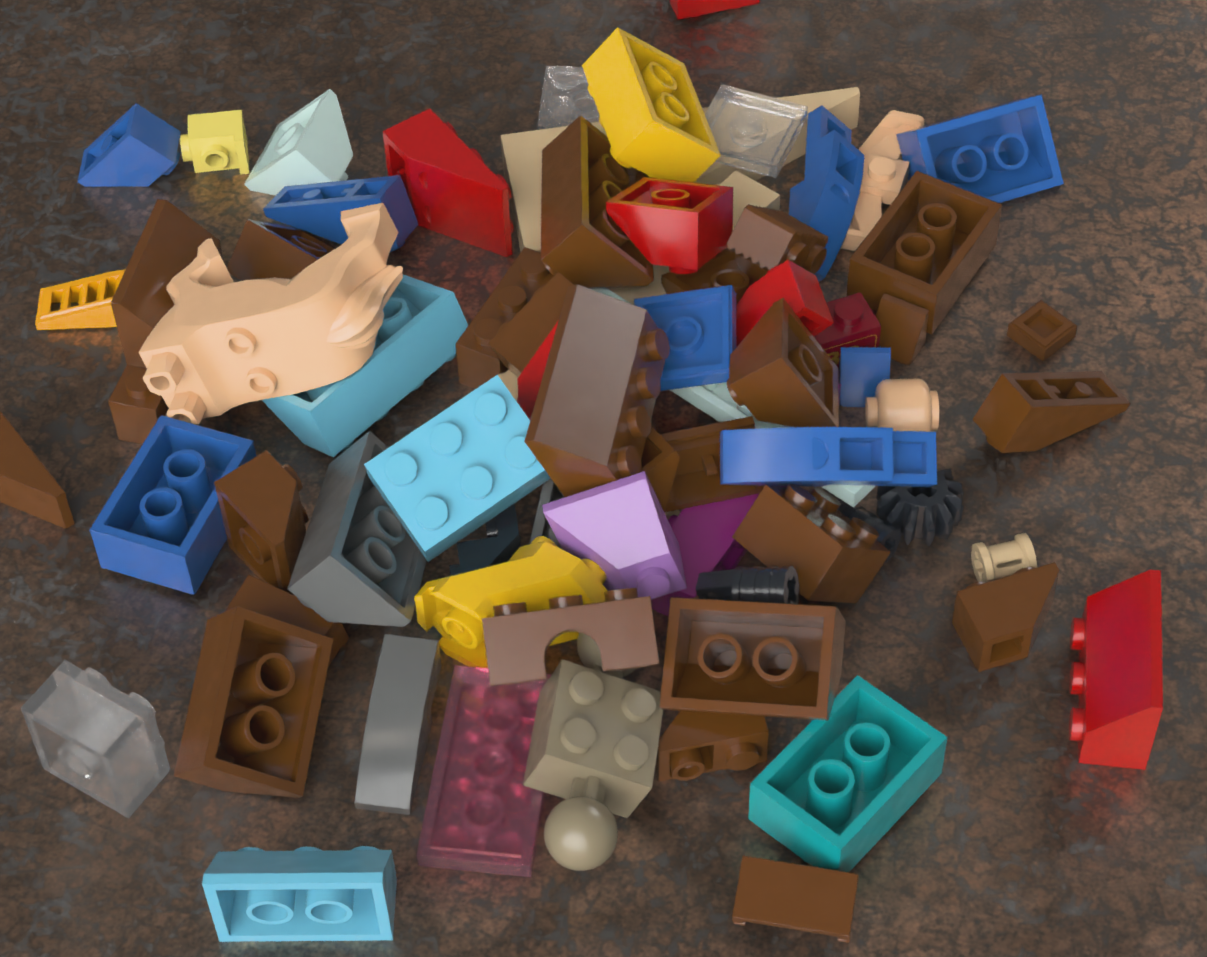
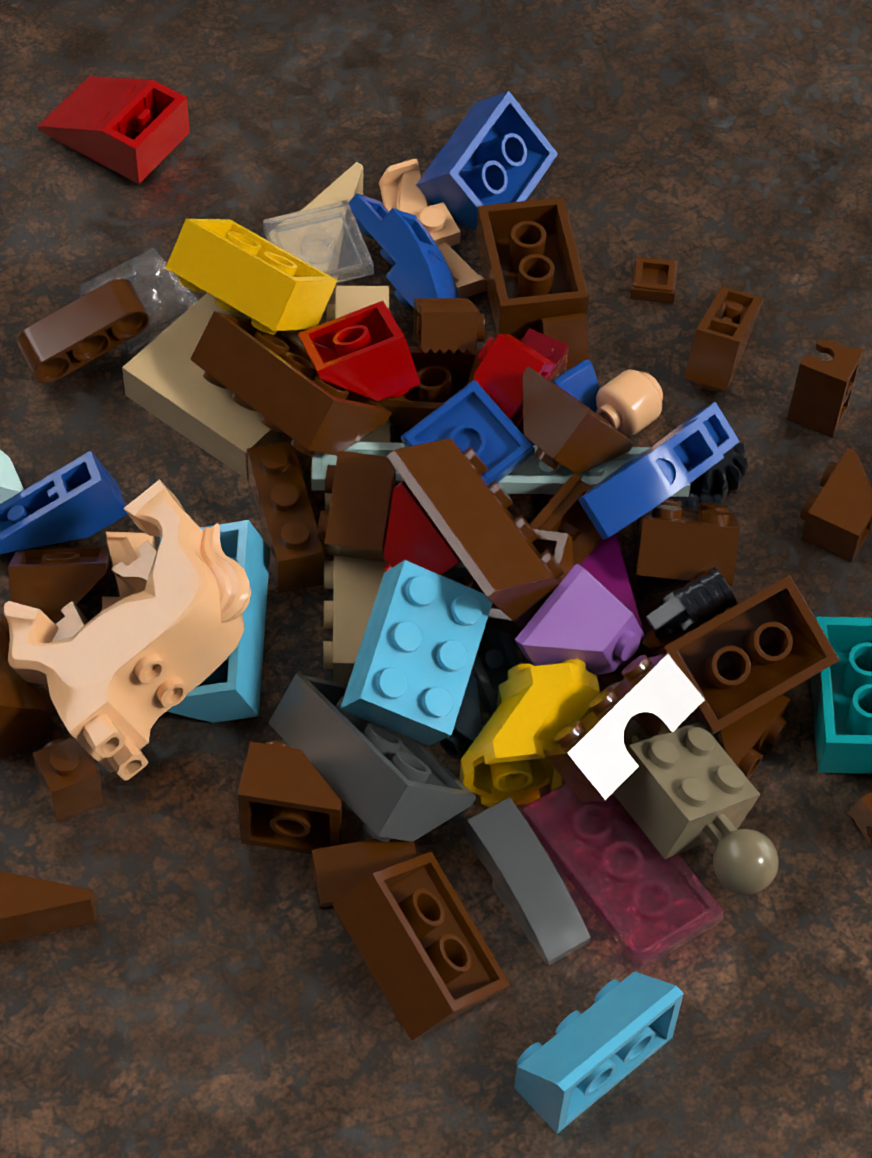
camera: 45 degrees left, 5 degrees up
clear brick [21,660,171,818] -> none
blue brick [89,415,256,595] -> none
red slope [382,108,514,257] -> none
tan bush [971,533,1037,582] -> none
none -> reddish brown beam [17,278,150,383]
none -> reddish brown hinge [787,340,864,438]

